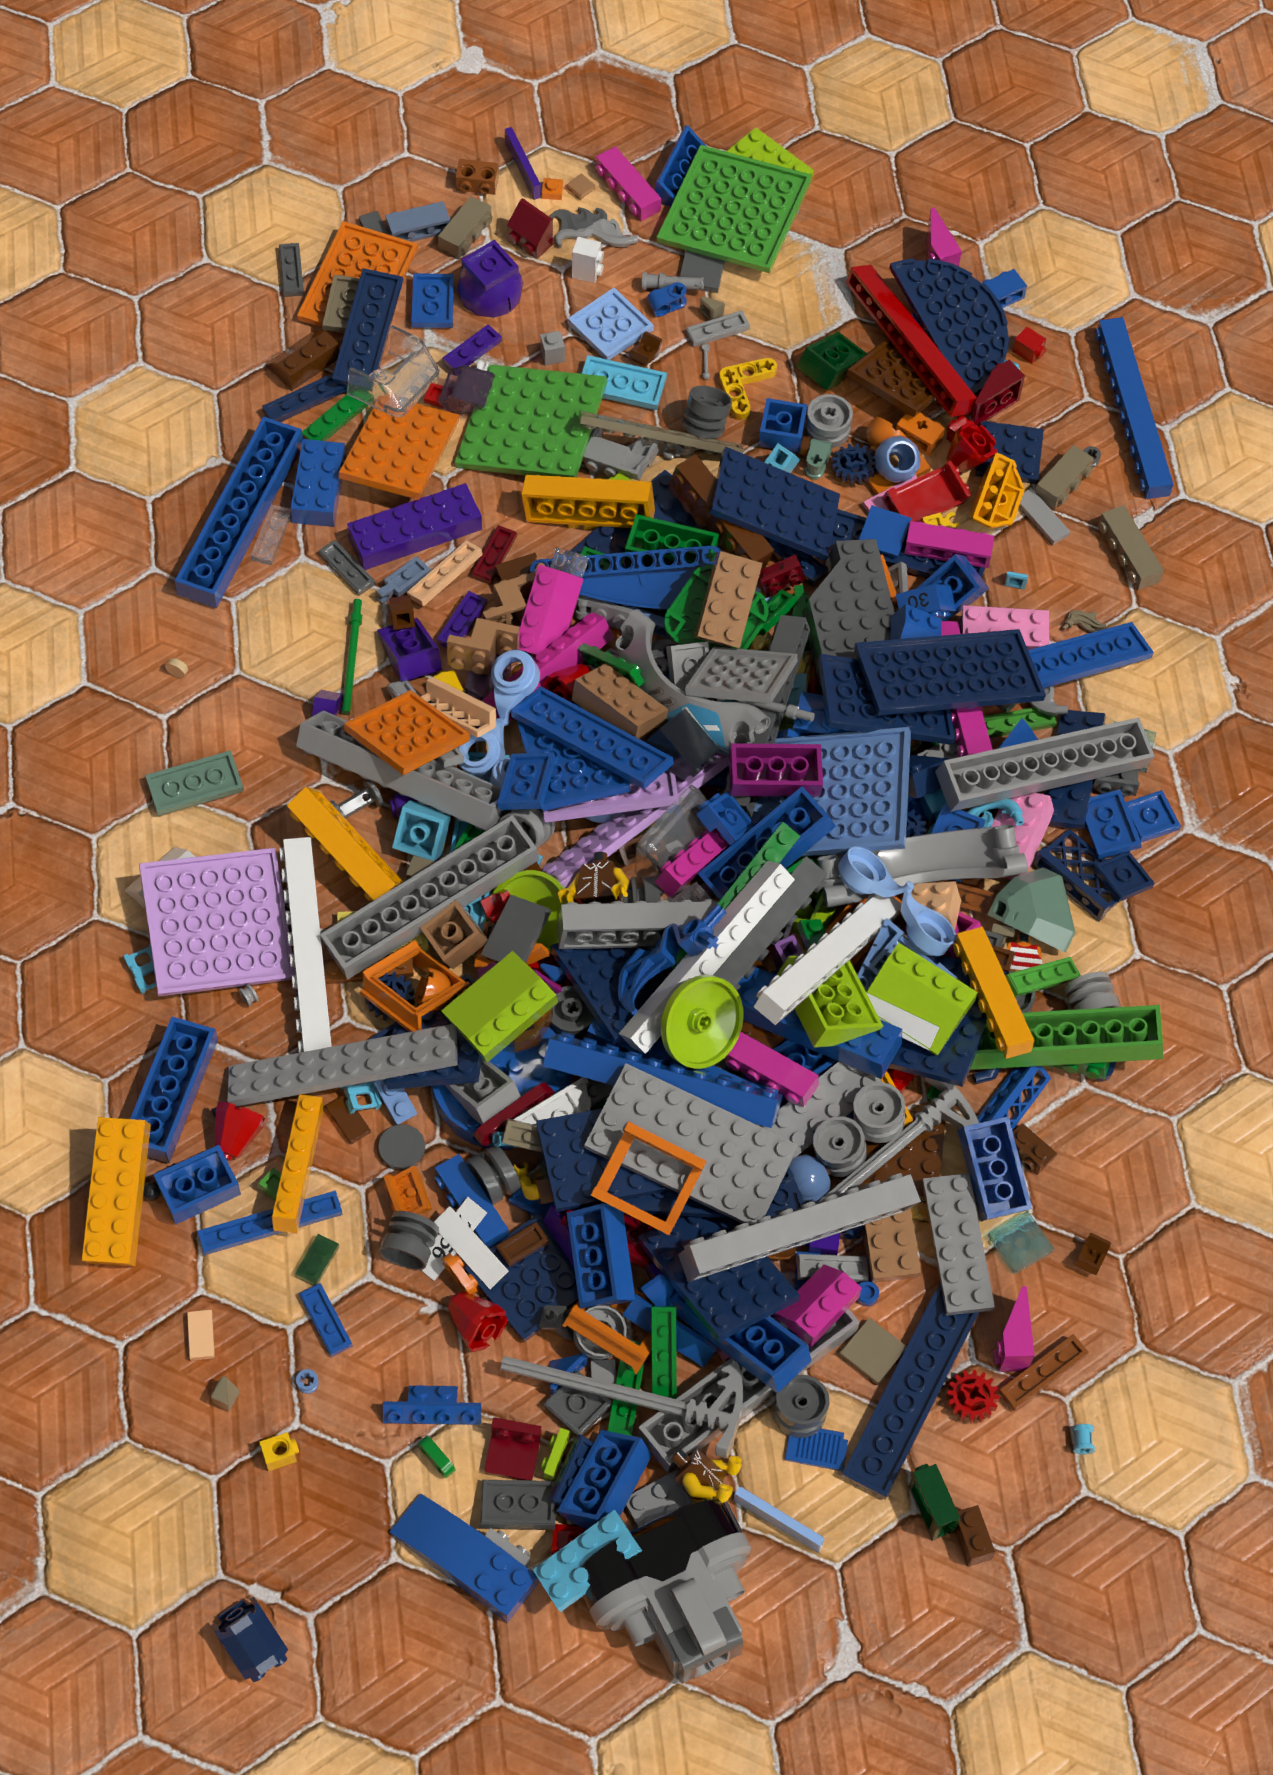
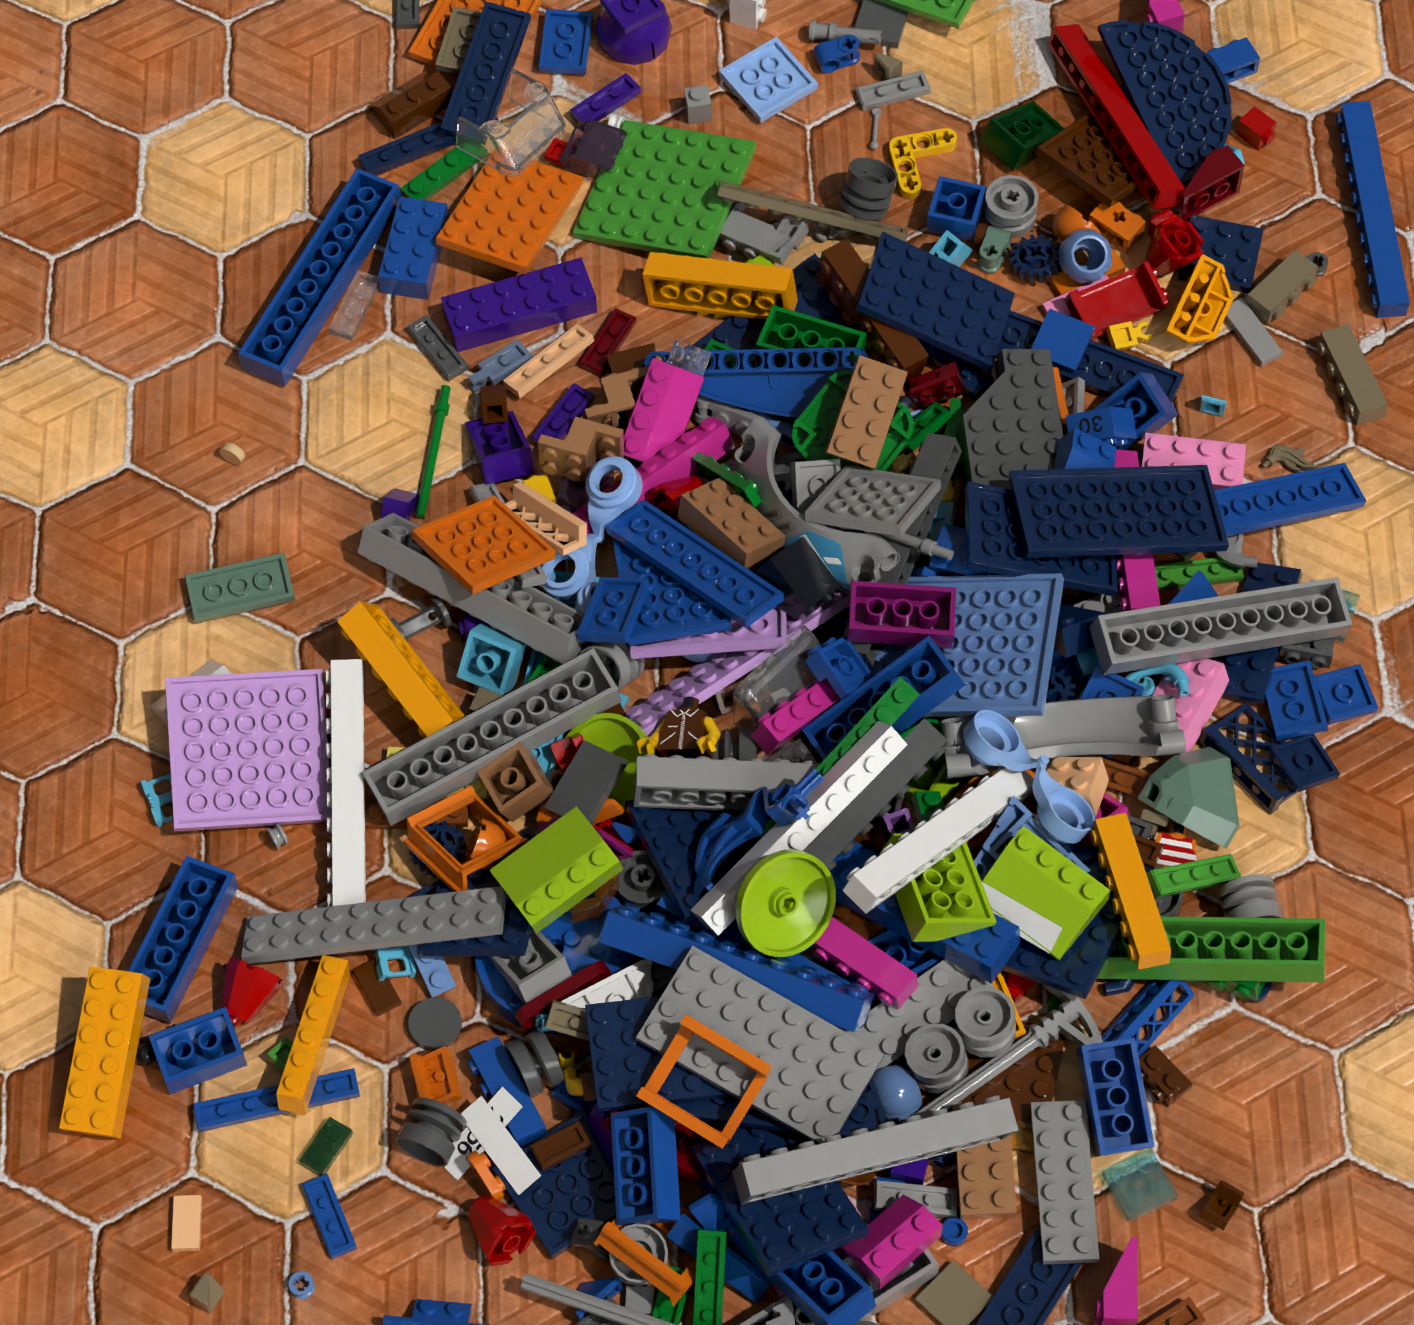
camera: 10 degrees right, 0 degrees up
medium azure plate [582,355,667,410] -> none
reddish brown bracket [629,331,662,365] -> none
dark pink brick [905,521,995,568] -> none

